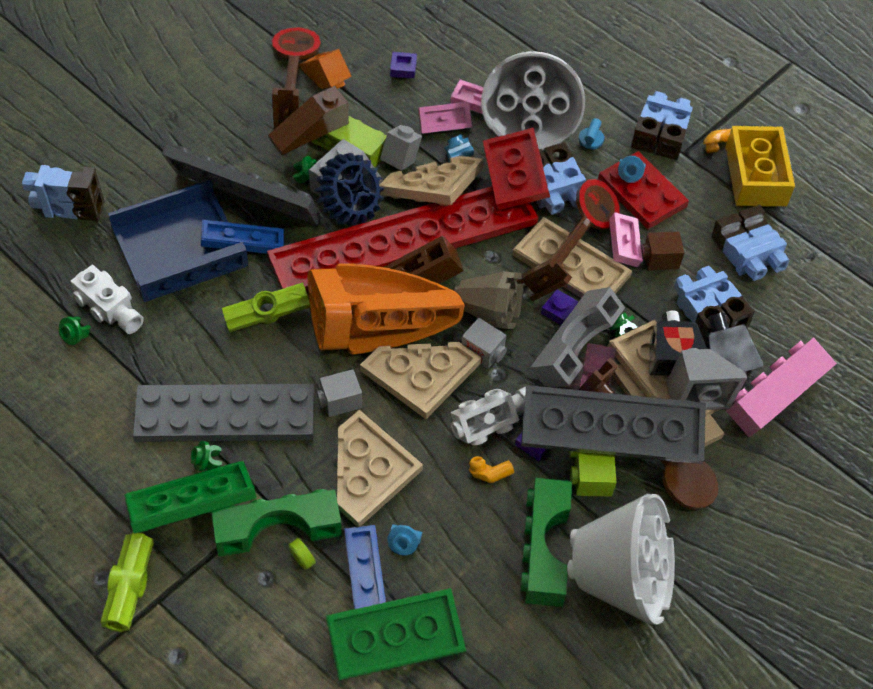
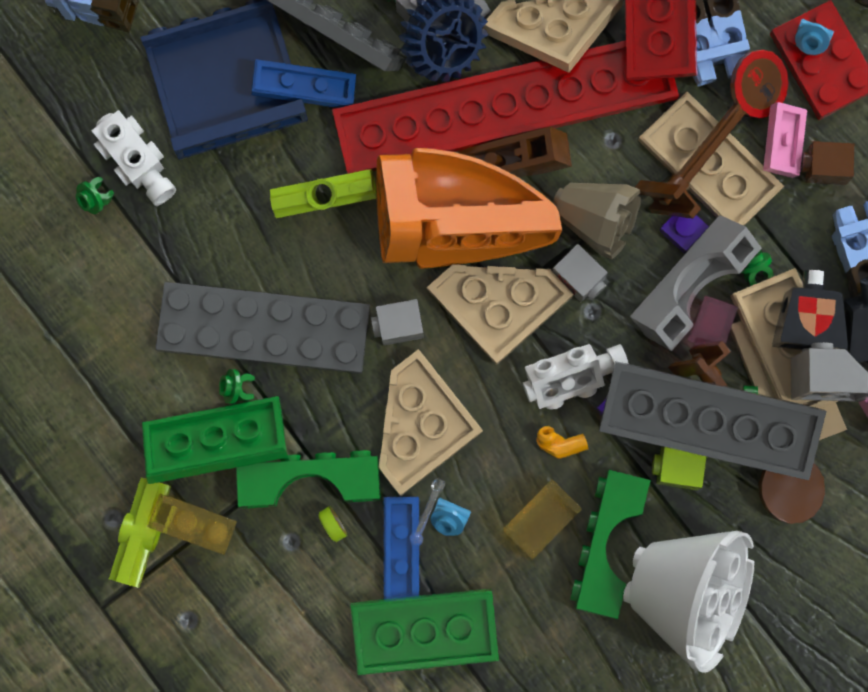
camera: 15 degrees right, 25 degrees up
none -> clear yellow brick [147,494,237,555]
none -> clear hinge [409,478,445,546]
none -> clear yellow panel [502,479,582,561]

